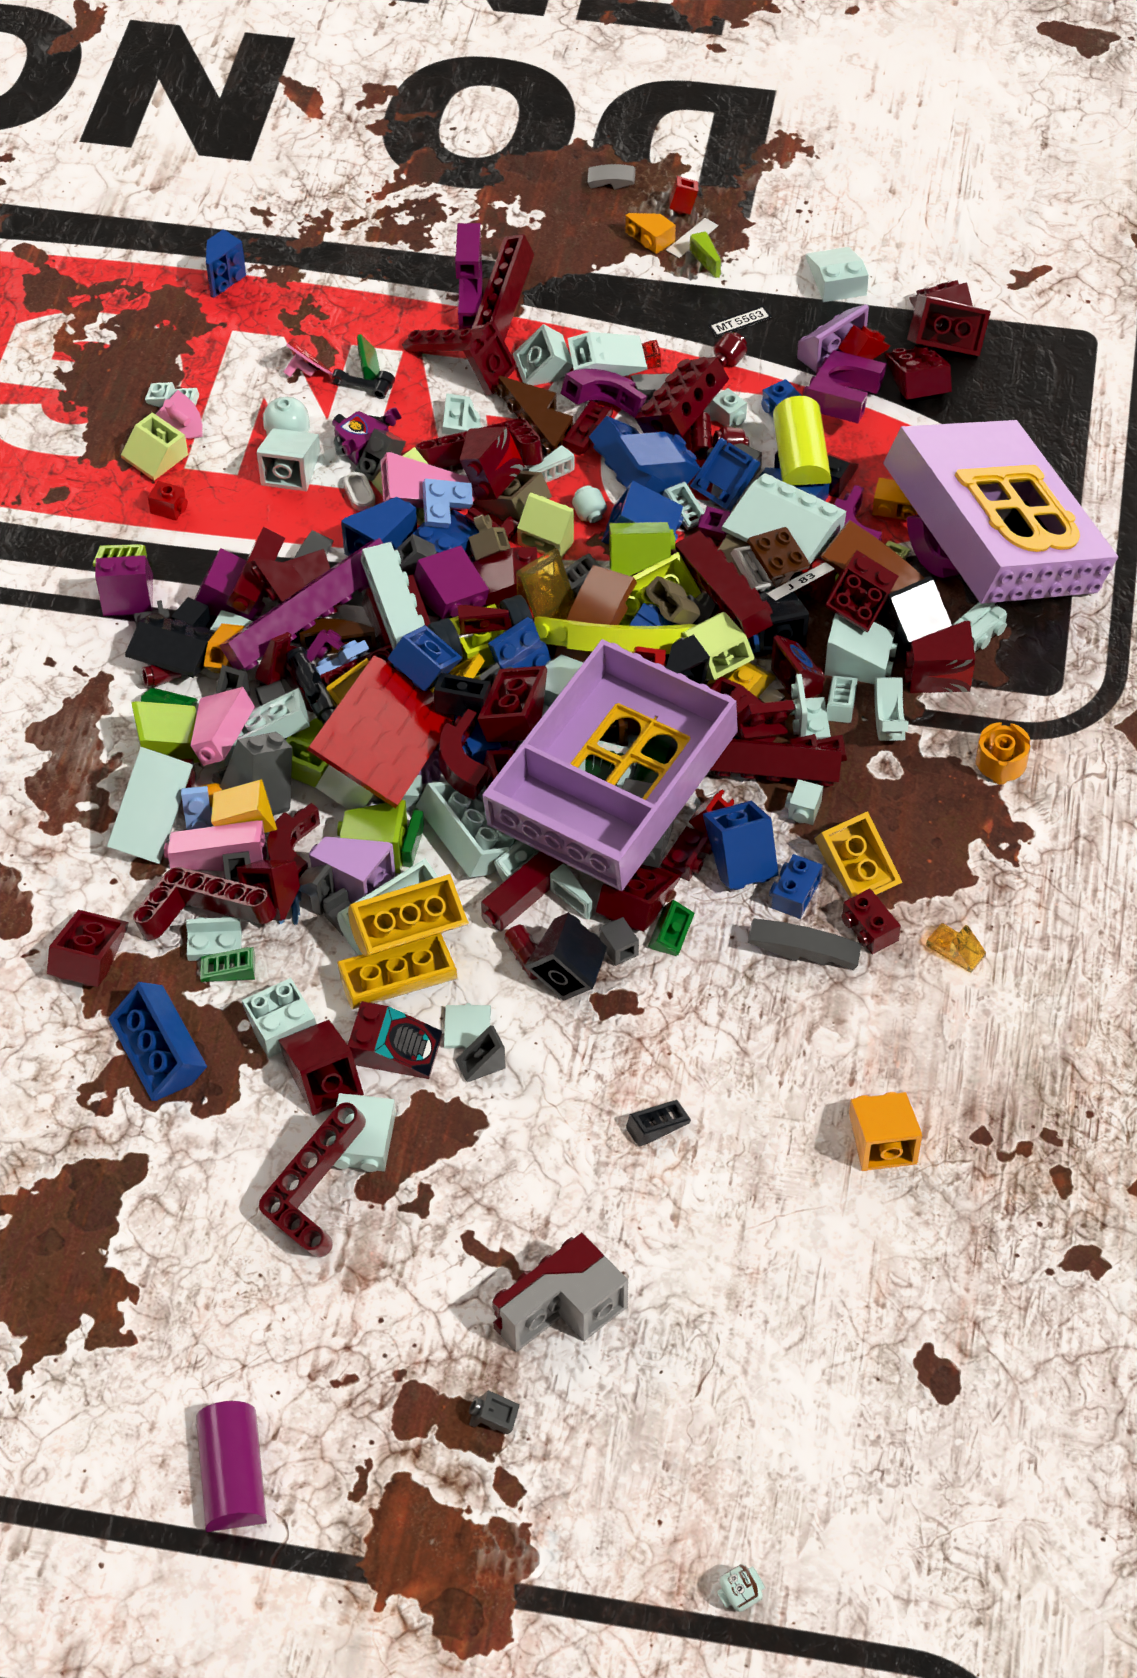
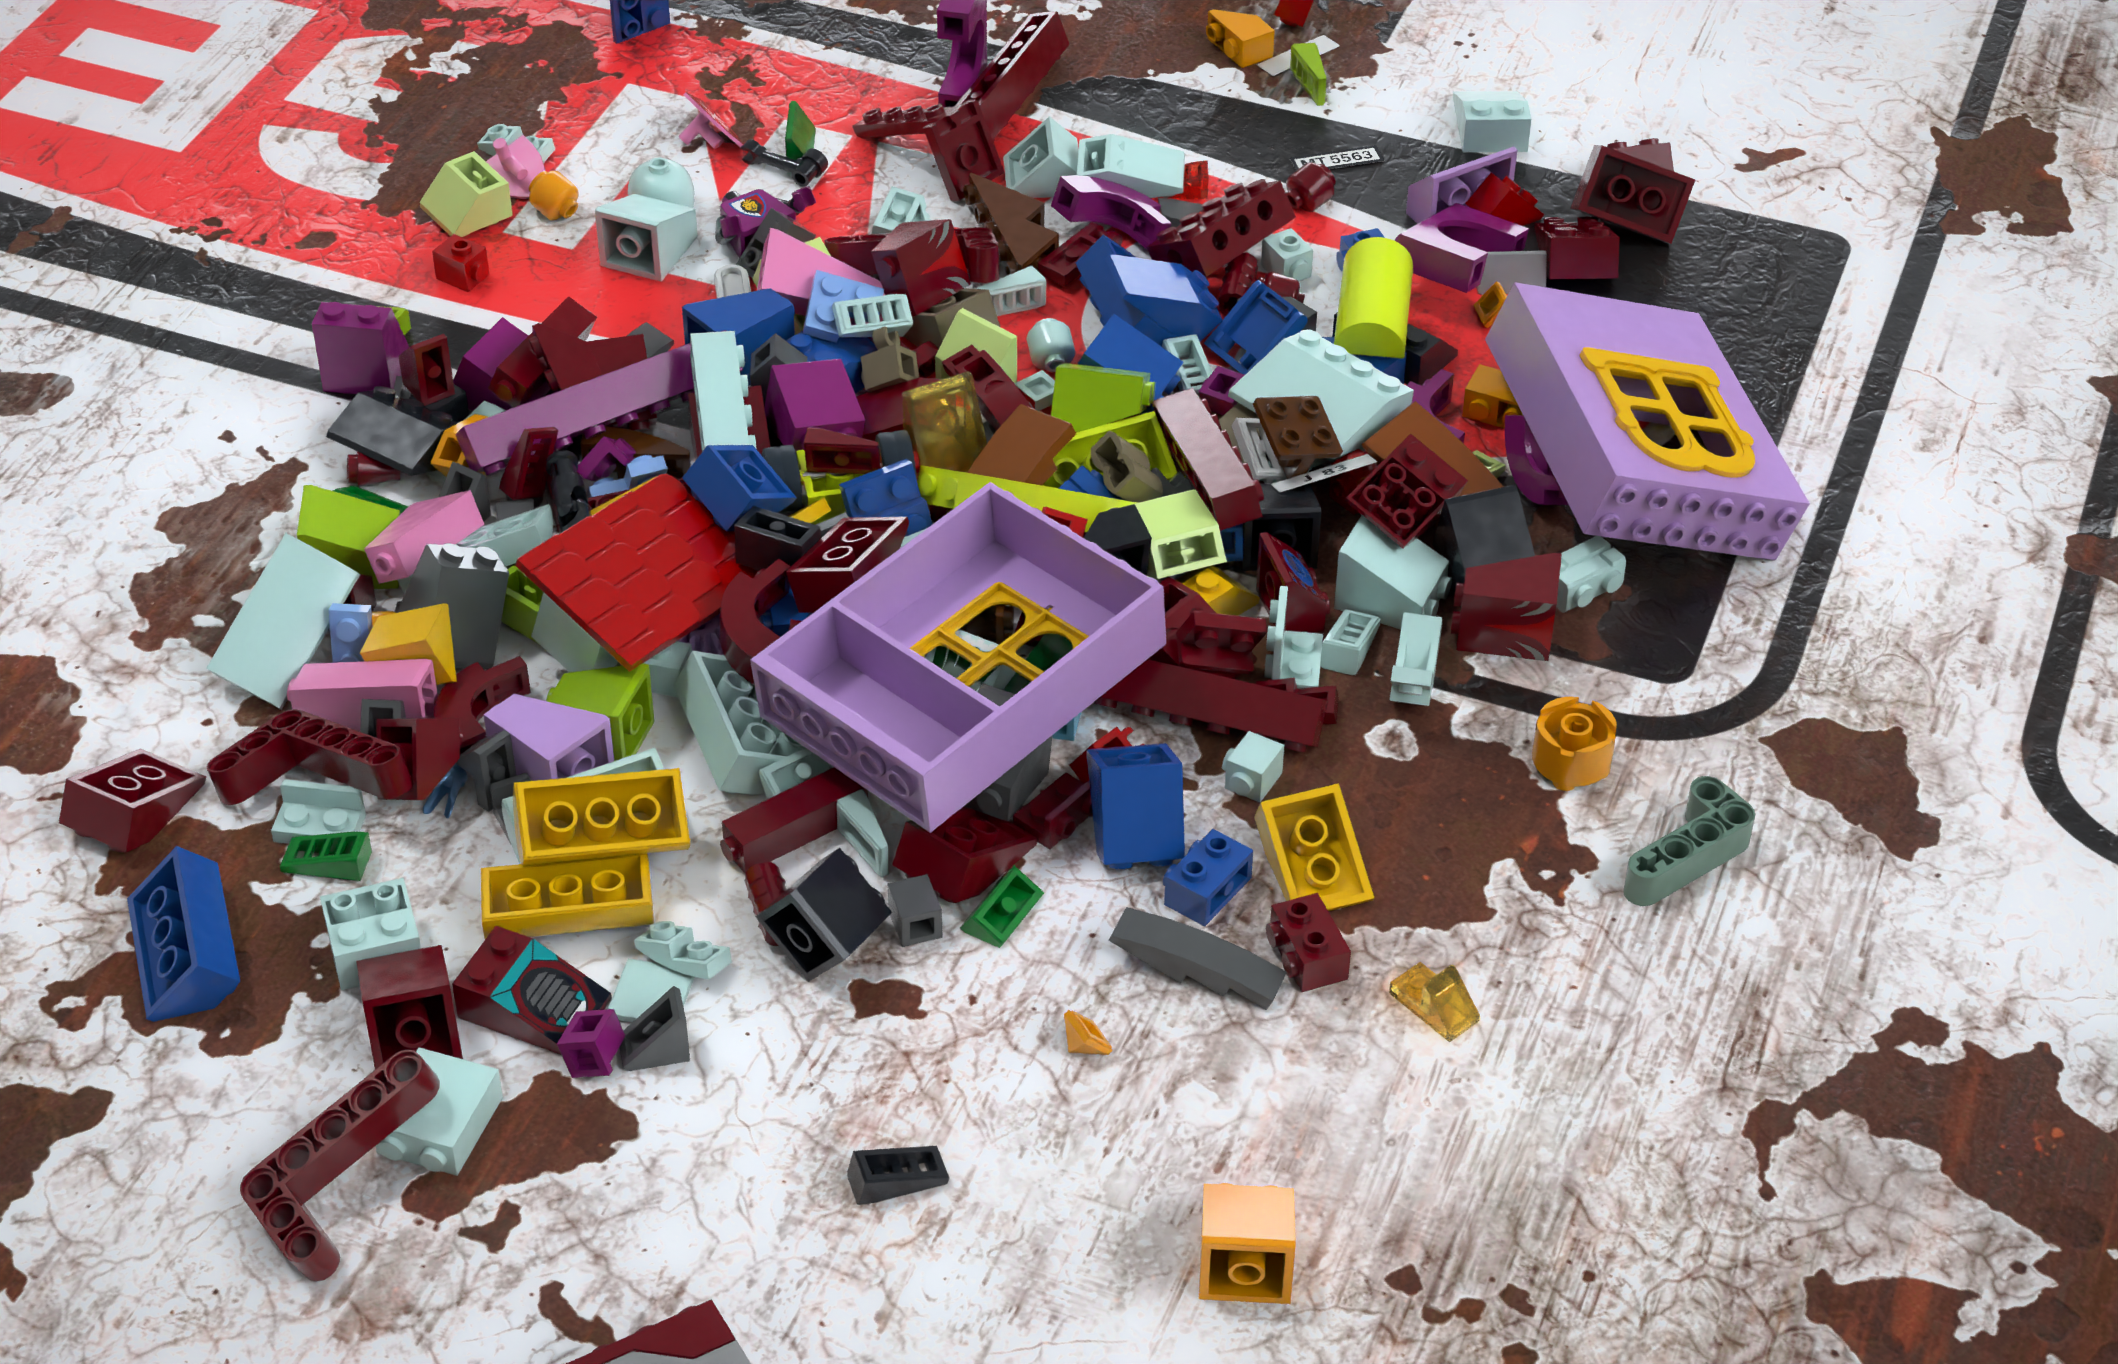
camera: 10 degrees right, 10 degrees down
green tile [401,810,424,867] -> none
none -> dark red slope [399,333,455,406]
none -> light orange head [529,171,579,220]
none -> magenta brick [557,1009,625,1078]
none -> light aqua slope [634,921,732,980]
none -> light aqua slope [832,294,913,337]
none -> dark red slope [942,344,1032,430]
none -> light aqua plate [1014,370,1055,411]
none -> light orange slope [1064,1010,1113,1055]
none -> light orange slope [1473,281,1507,328]
none -> light grey slope [1476,251,1547,295]
none -> sand green beam [1623,776,1756,906]

